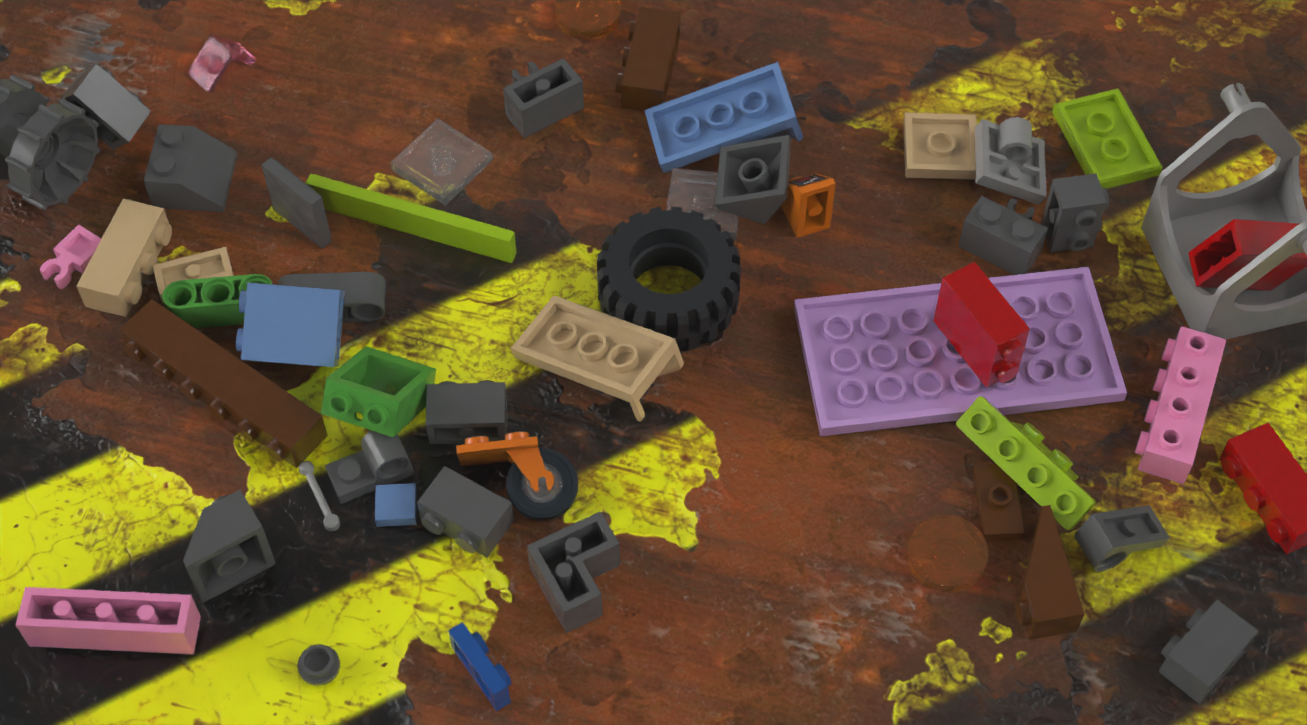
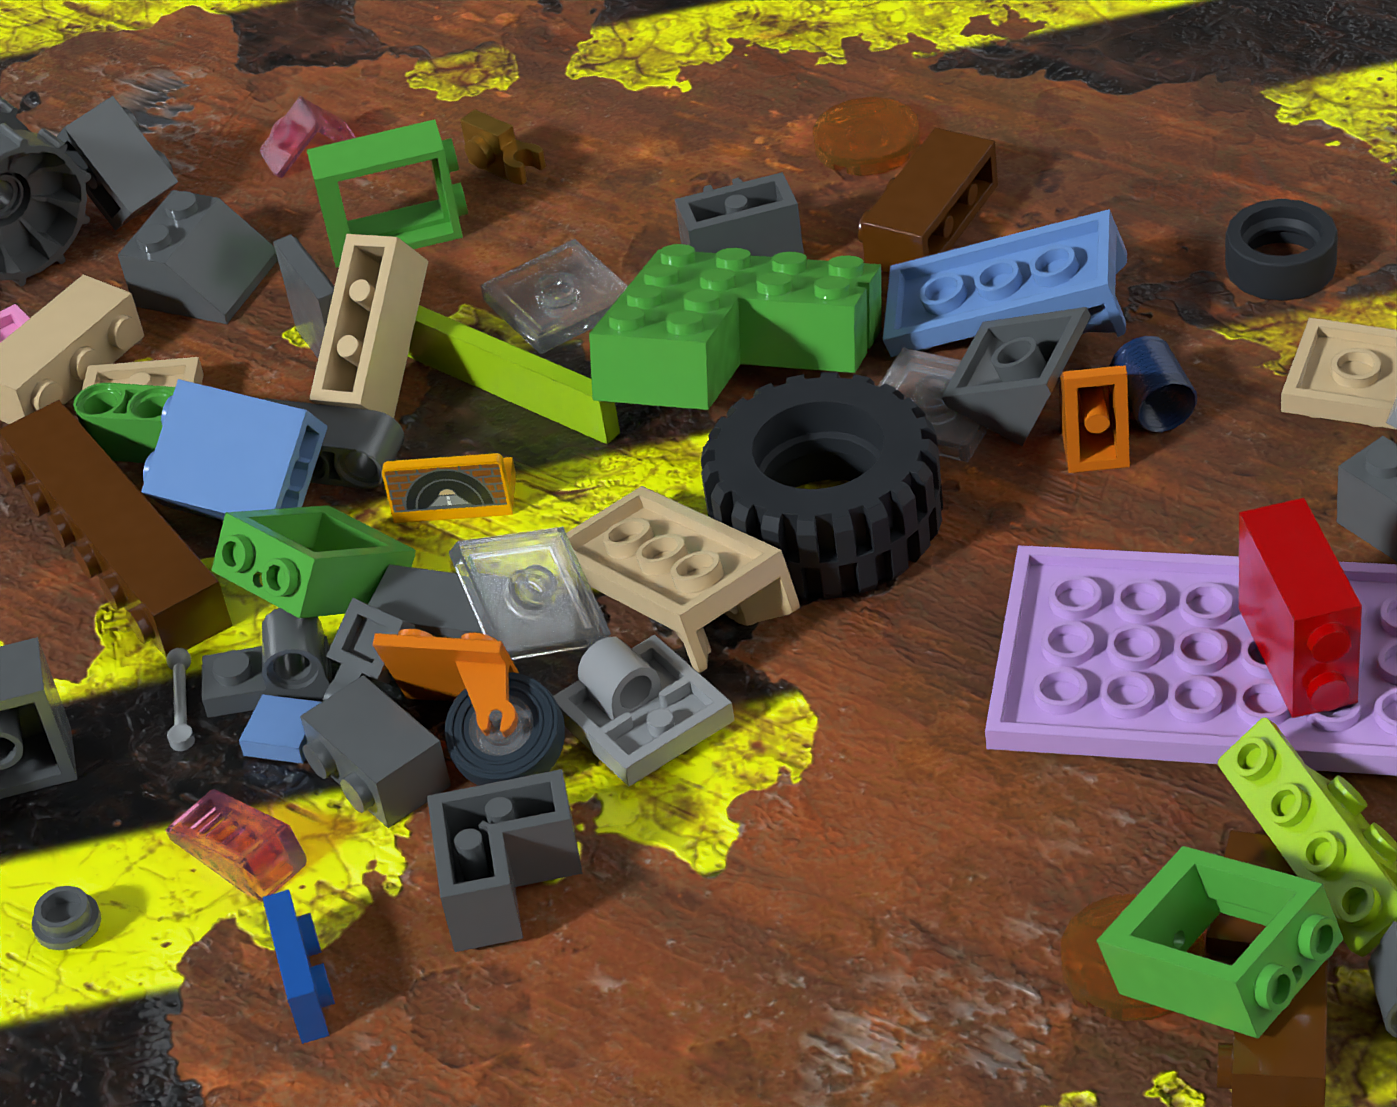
camera: 25 degrees right, 15 degrees down
none -> slope [165,789,307,902]
none -> bright green window [306,119,468,268]
none -> tan brick [309,234,428,418]
none -> dark grey plate [323,598,415,701]
none -> panel [382,453,516,523]
none -> clear plate [449,526,611,660]
none -> pearl gold plate [460,109,546,185]
none -> light grey plate [553,635,735,787]
none -> bright green piece [589,244,882,410]
none -> bright green window [1096,846,1344,1039]
none -> dark blue piece [1109,336,1197,432]
none -> black tyre [1225,199,1338,301]

